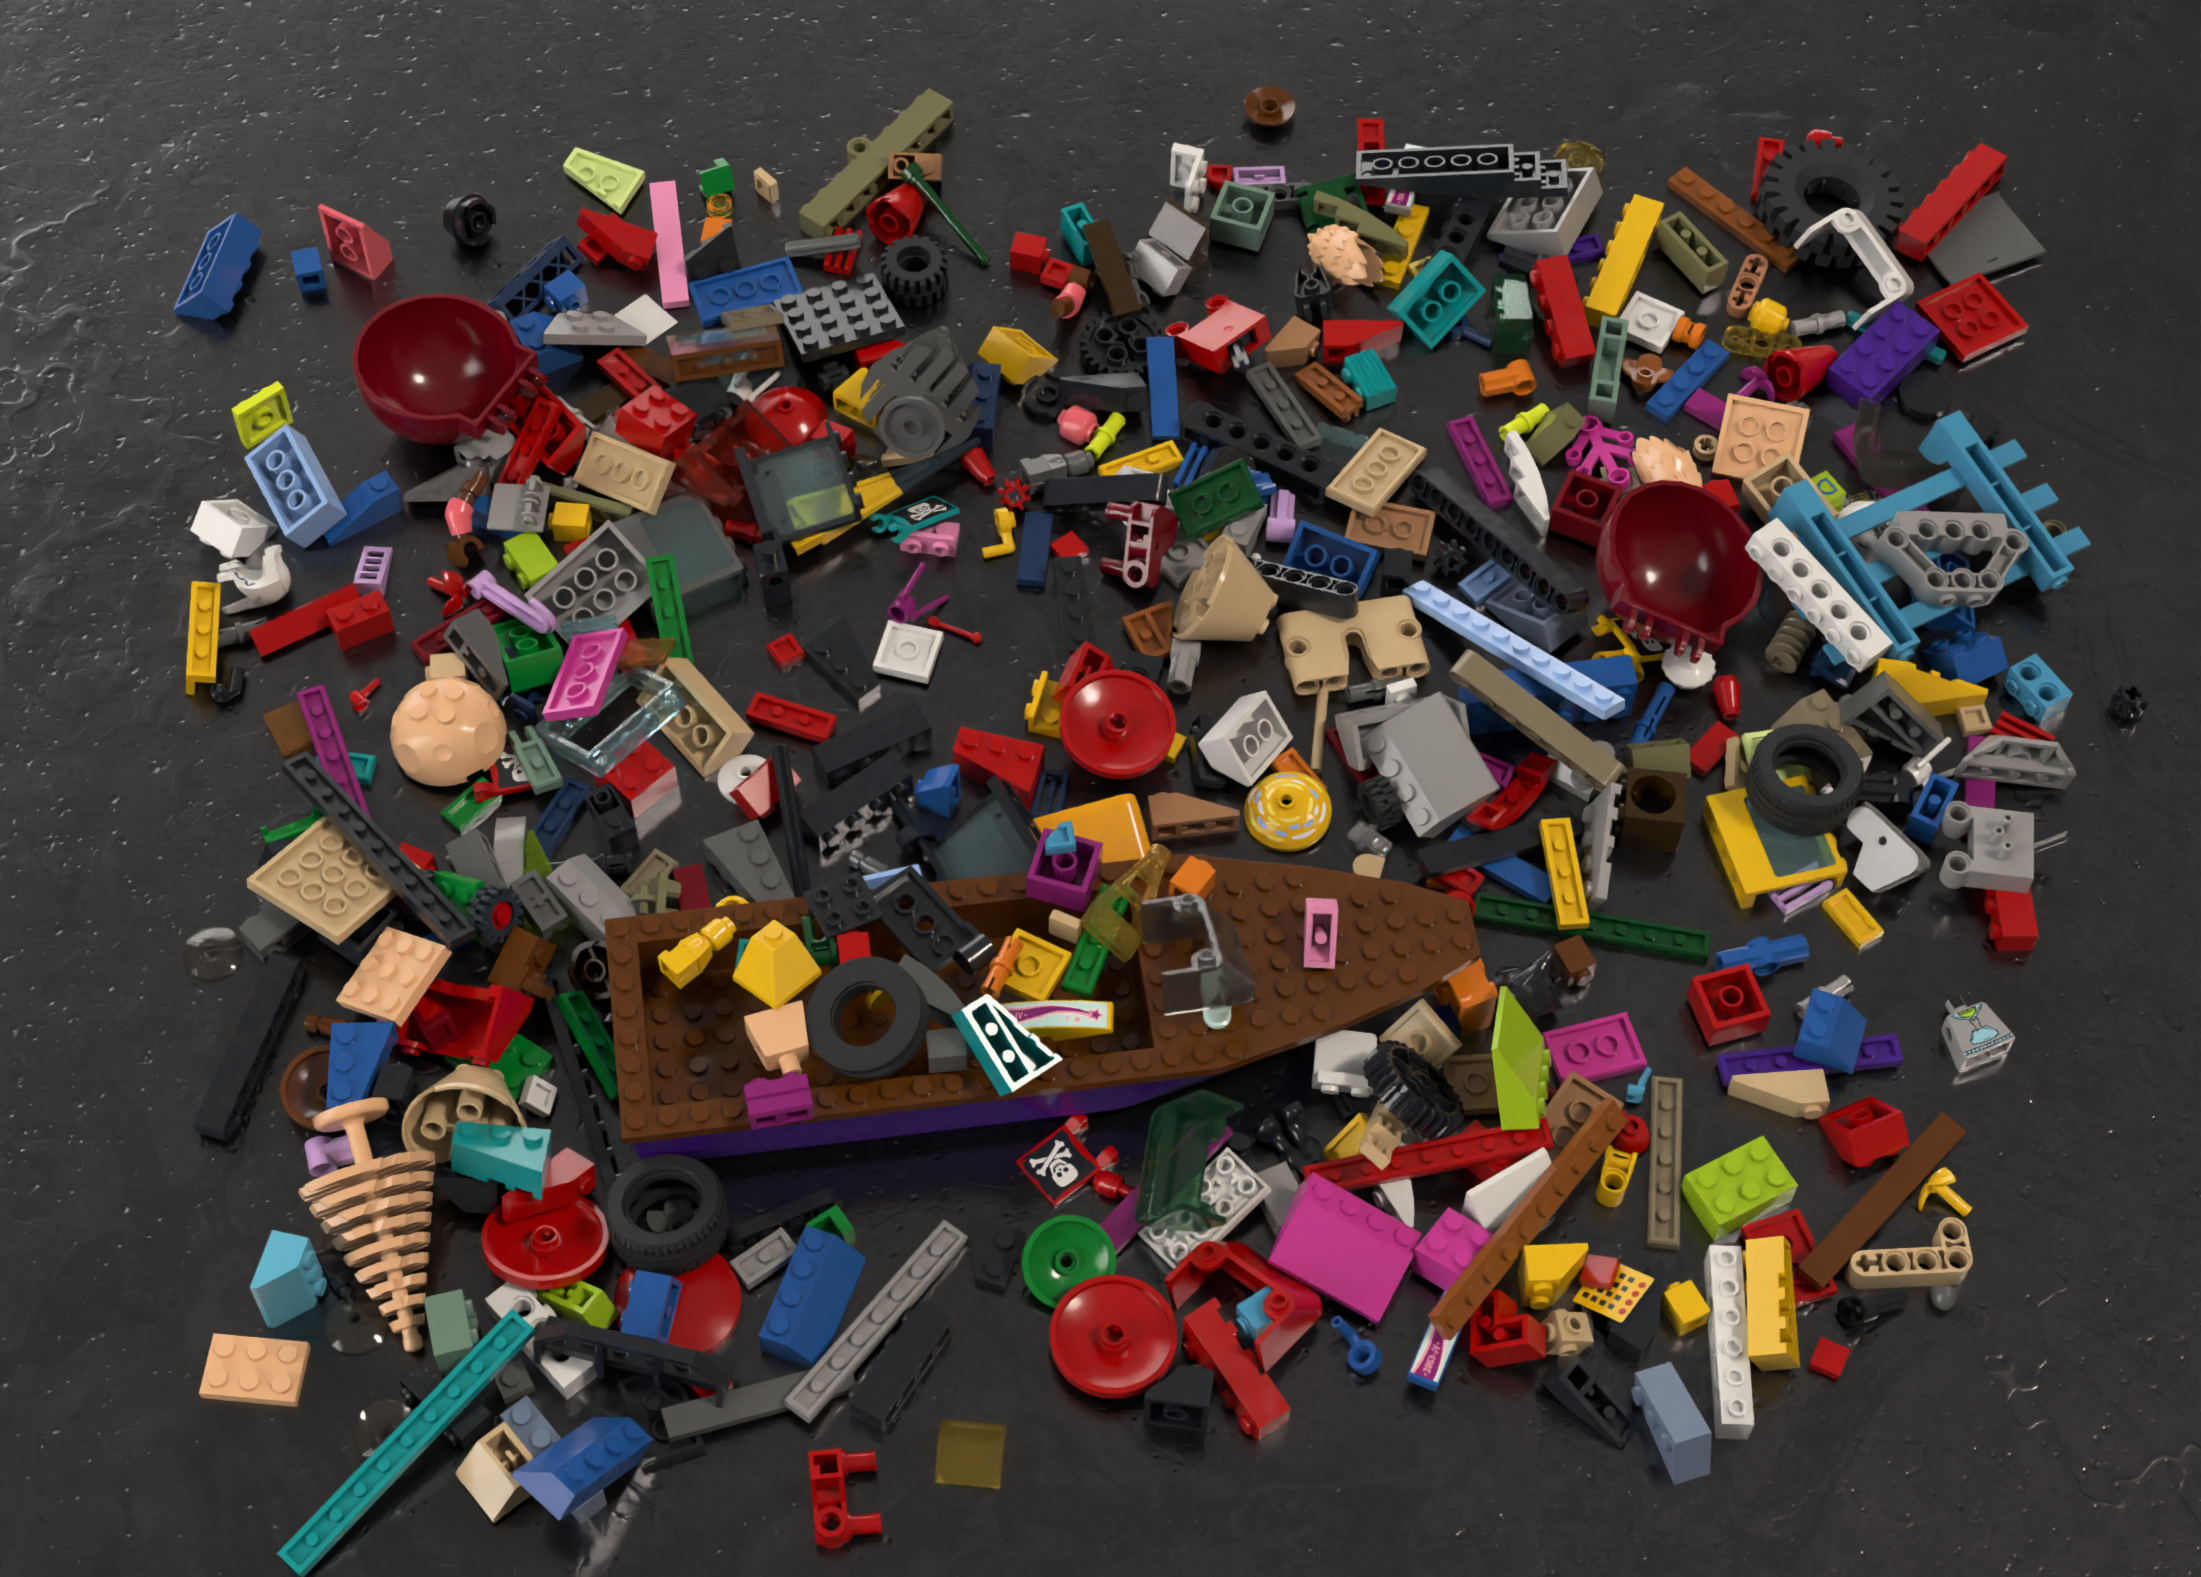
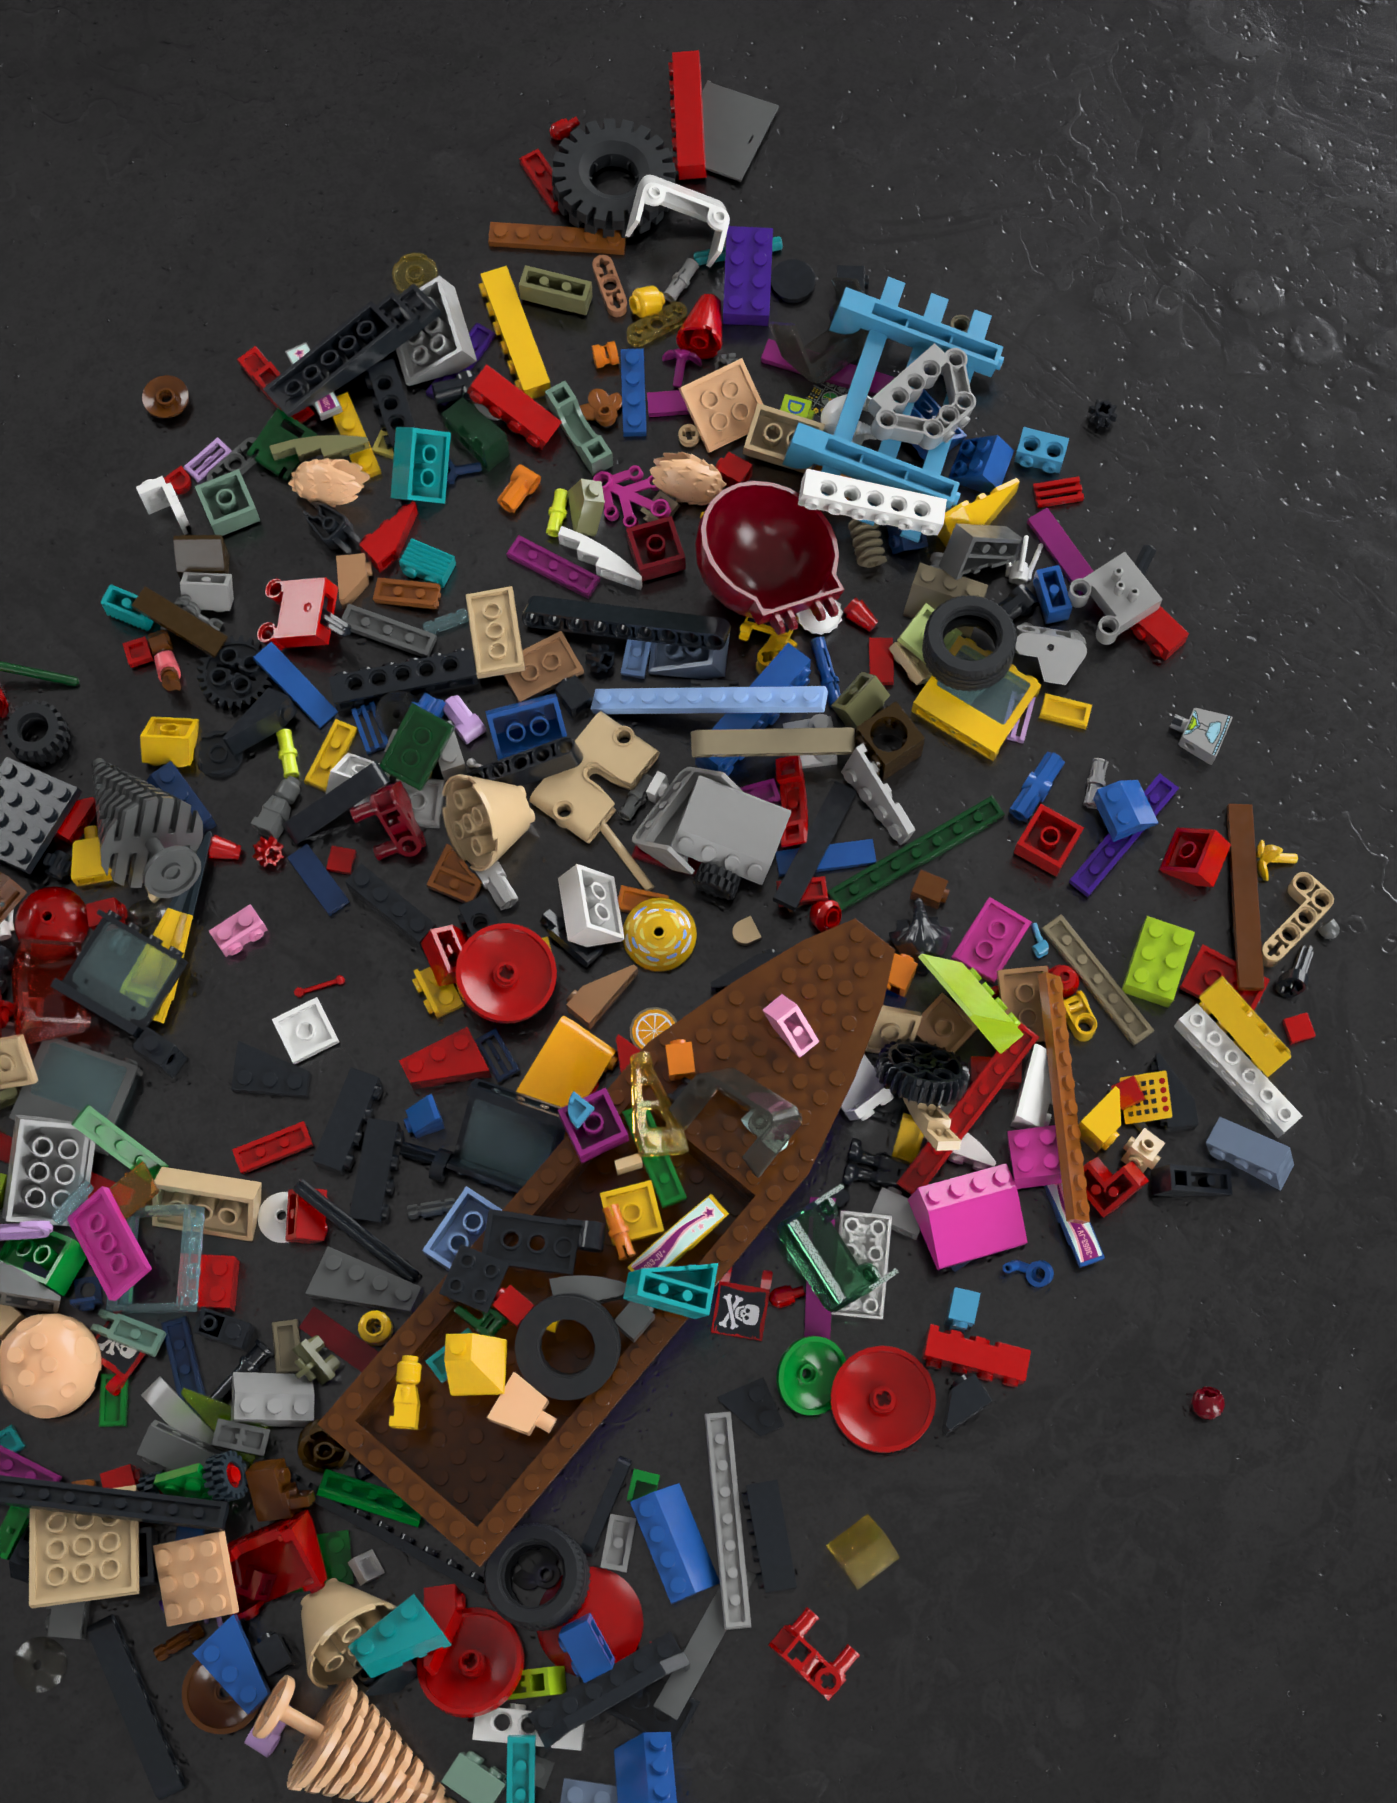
camera: 40 degrees left, 15 degrees up
red pin [724,518,763,545] -> none
magenta brick [743,1072,814,1130] -> none
red tile [766,632,805,670] -> none
flag [869,495,960,543] -> none
magenta plant [887,562,949,624] -> none
yellow plate [981,507,1016,559] -> none
red brick [1010,232,1051,275] -> none
coral head [1057,405,1099,446] -> none
red windscreen [1165,1241,1323,1373] -> none
clear piece [1348,820,1392,857] -> none
yellow plate [1539,818,1590,930] -> none
white plate [1619,291,1685,354] -> none
yellow brick [1660,1279,1711,1337] -> none
tan slope [1727,1069,1830,1119] -> none
red plate [1914,272,2029,363] -> none
light grey wedge [1954,735,2076,790] -> none
tan tile [1955,704,1993,737] -> none

